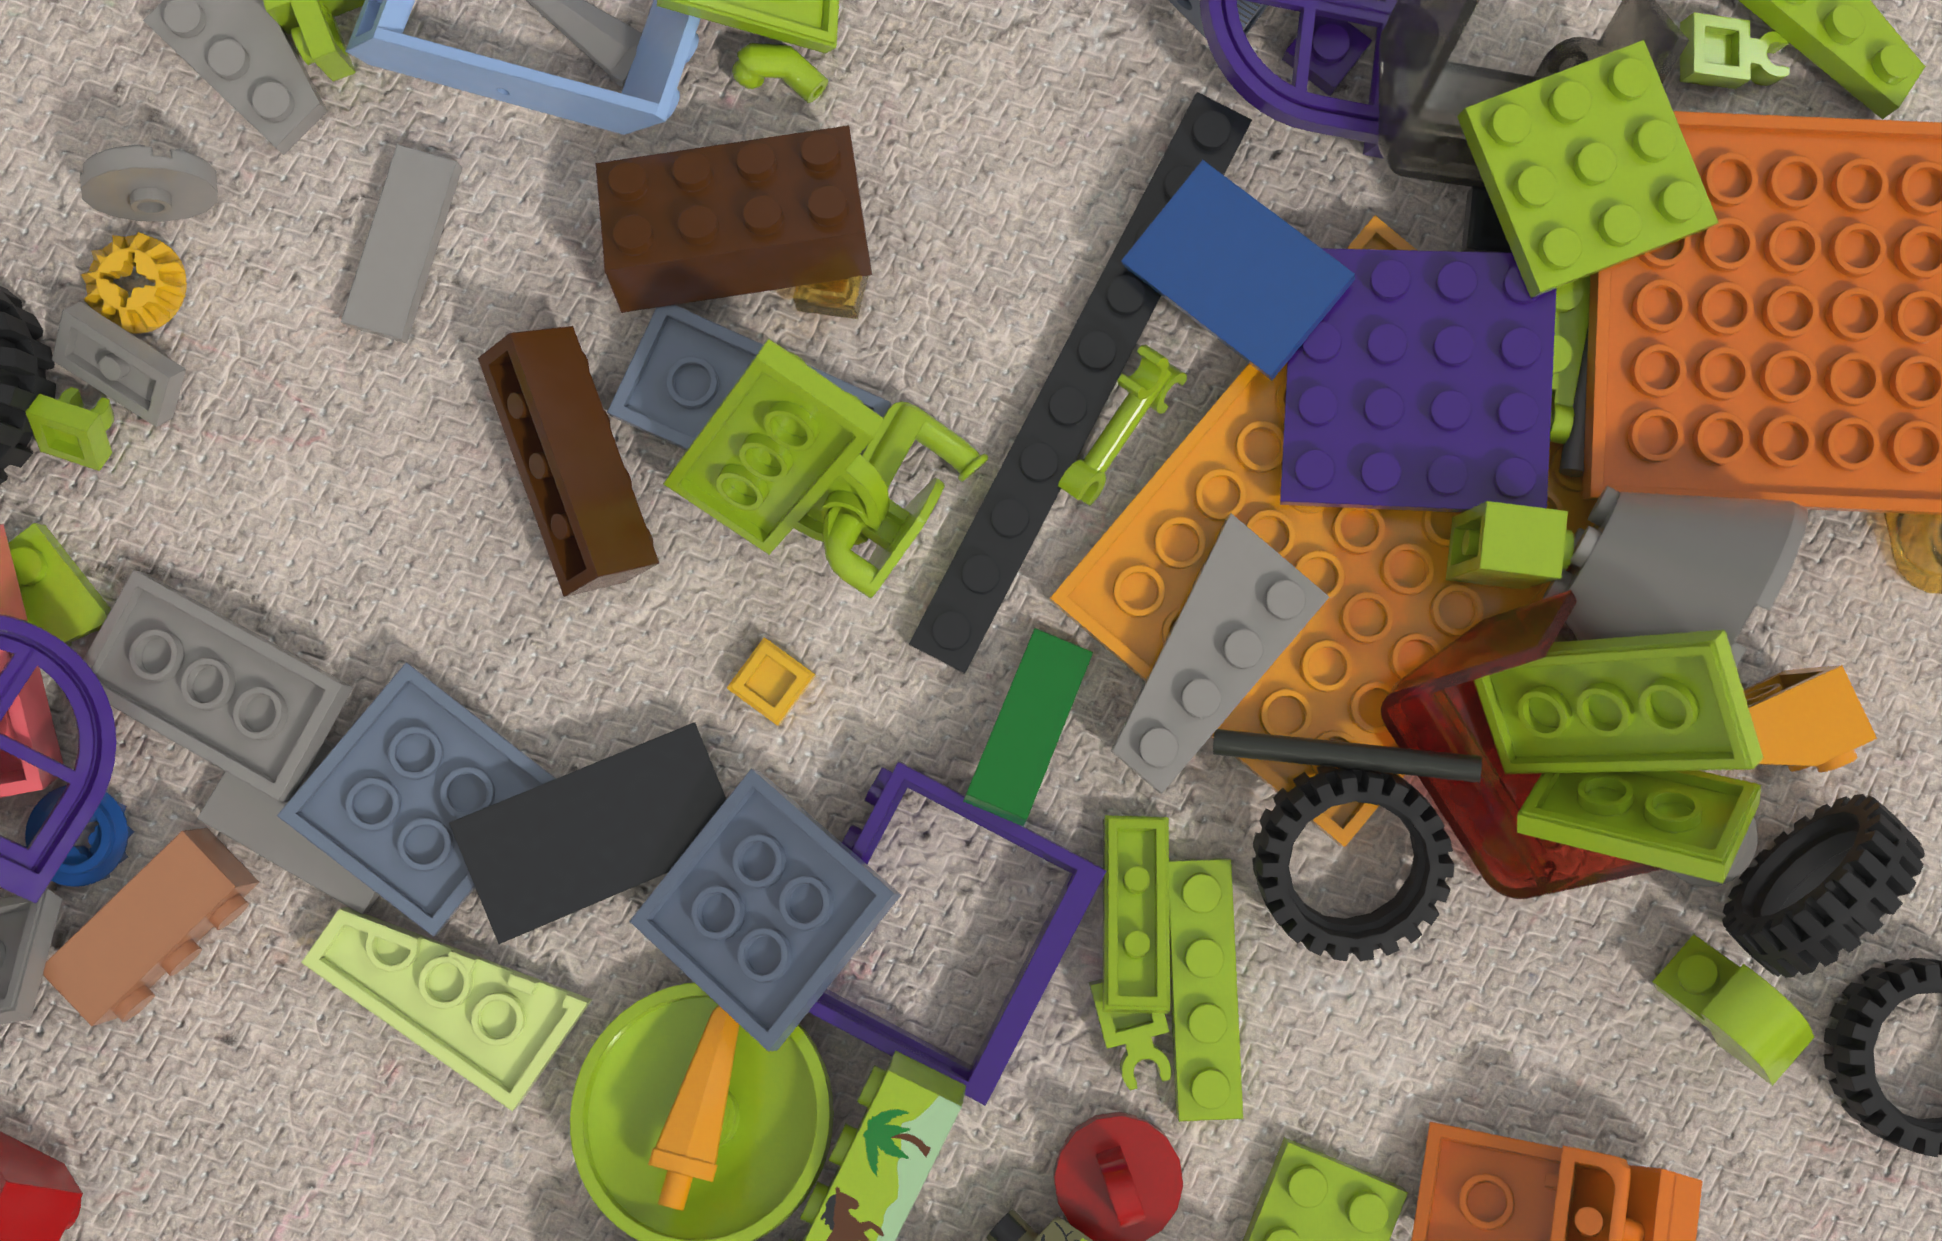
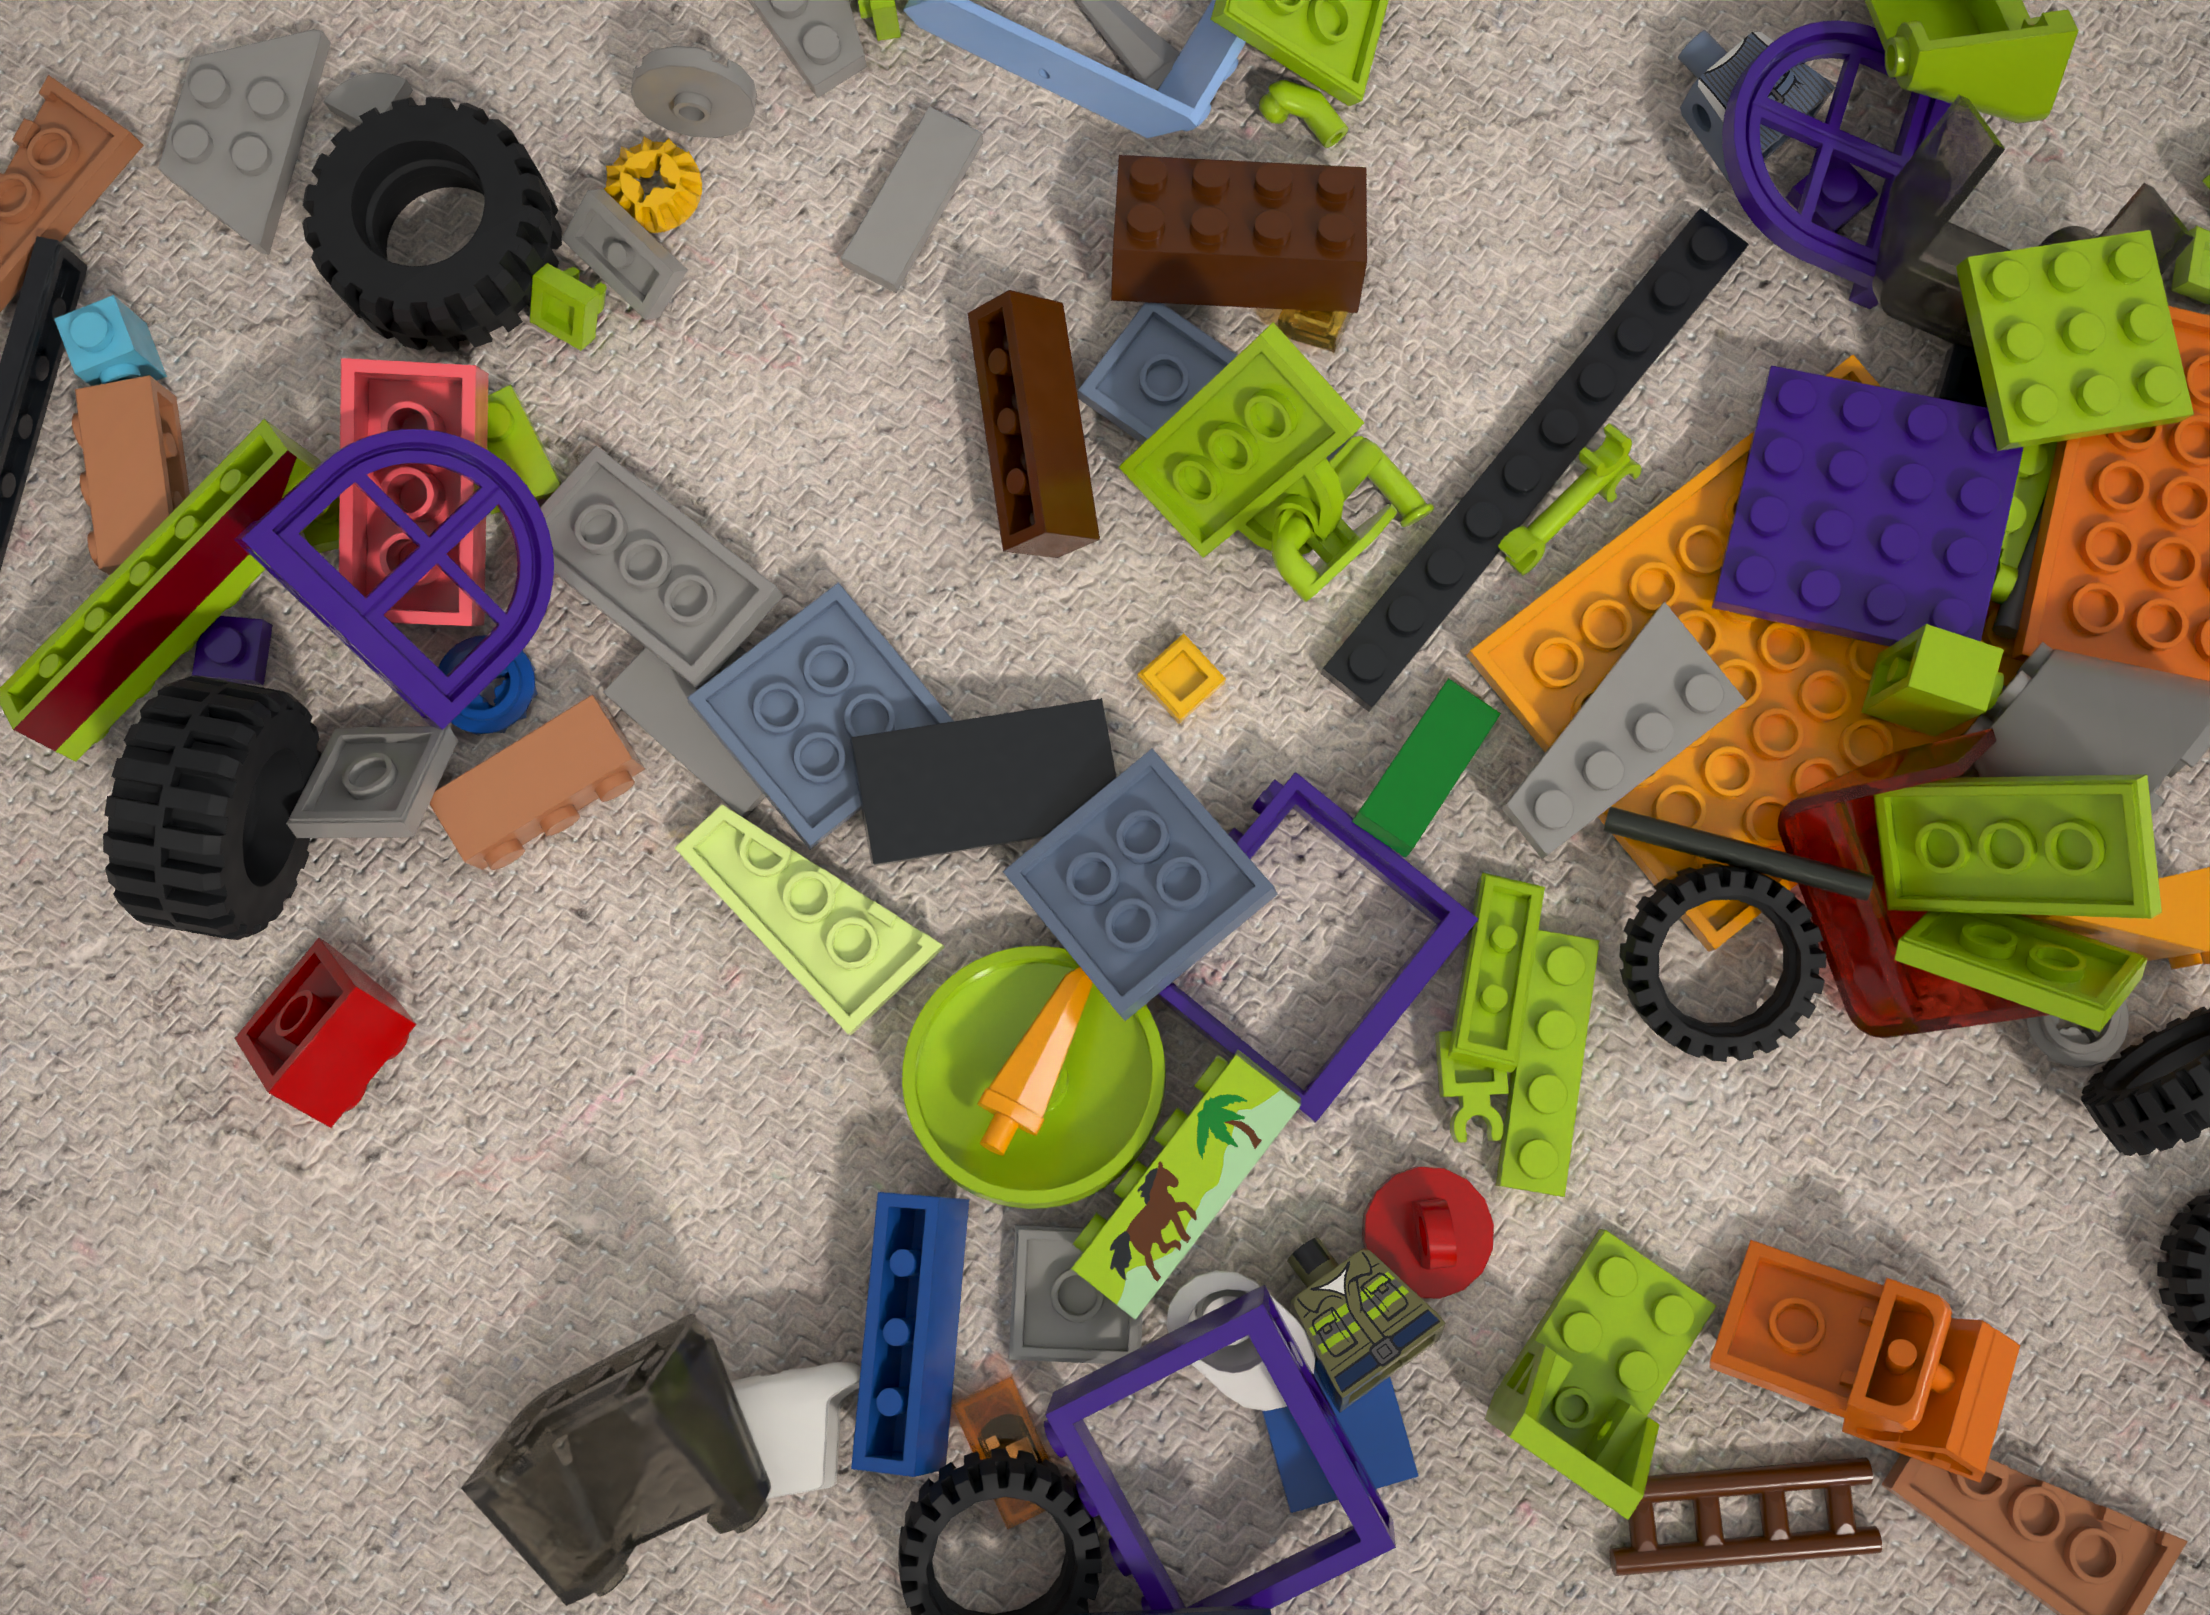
camera: 15 degrees right, 5 degrees down
blue tile [1121,160,1355,381] -> none
lime brick [1652,934,1814,1086] -> none

